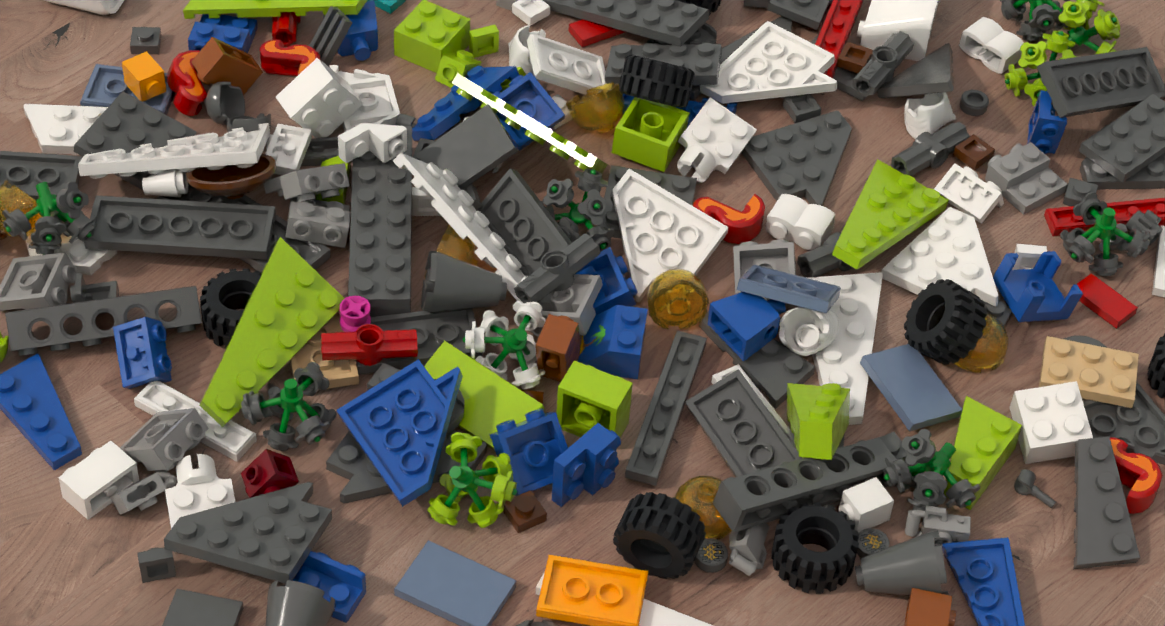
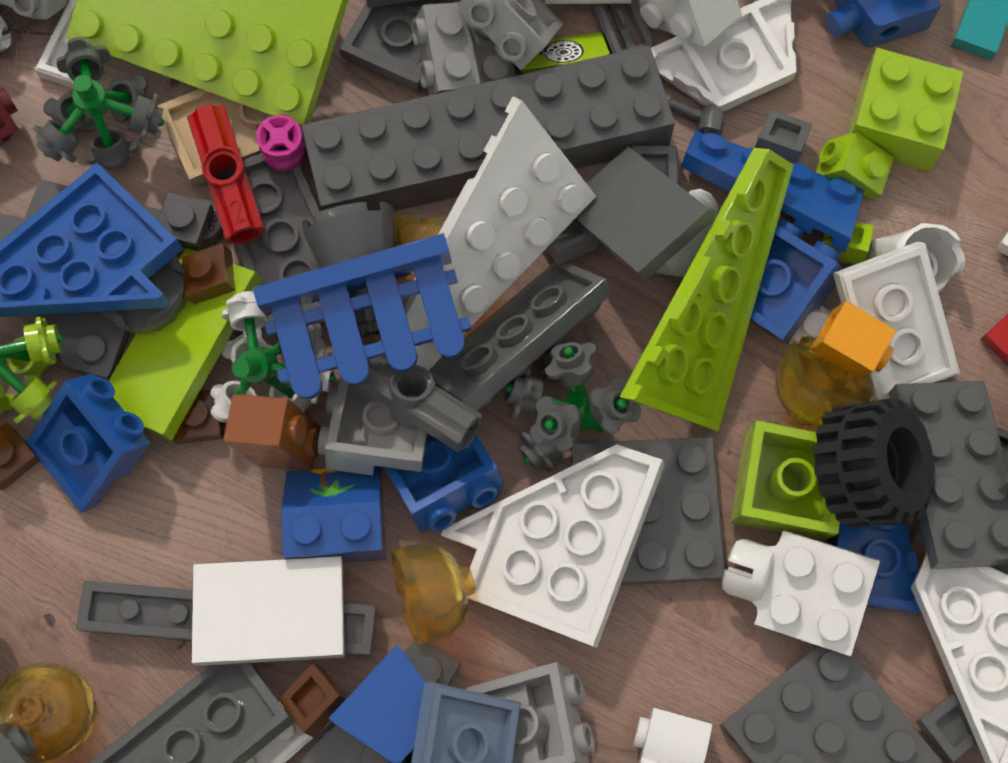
camera: 80 degrees right, 25 degrees up
white slope [338,123,407,163] -> none
lime plate [469,24,499,58] -> none
blue plate [552,423,621,507] -> none
lime brick [556,361,633,438] -> none
red animal [693,194,765,244] -> none
none -> reddish brown plate [182,243,235,304]
none -> white tile [192,556,345,666]
none -> blue fence [252,233,472,399]
none -> reddish brown plate [278,662,347,738]
none -> dark grey plate [755,110,812,163]
none -> light orange brick [810,301,897,379]

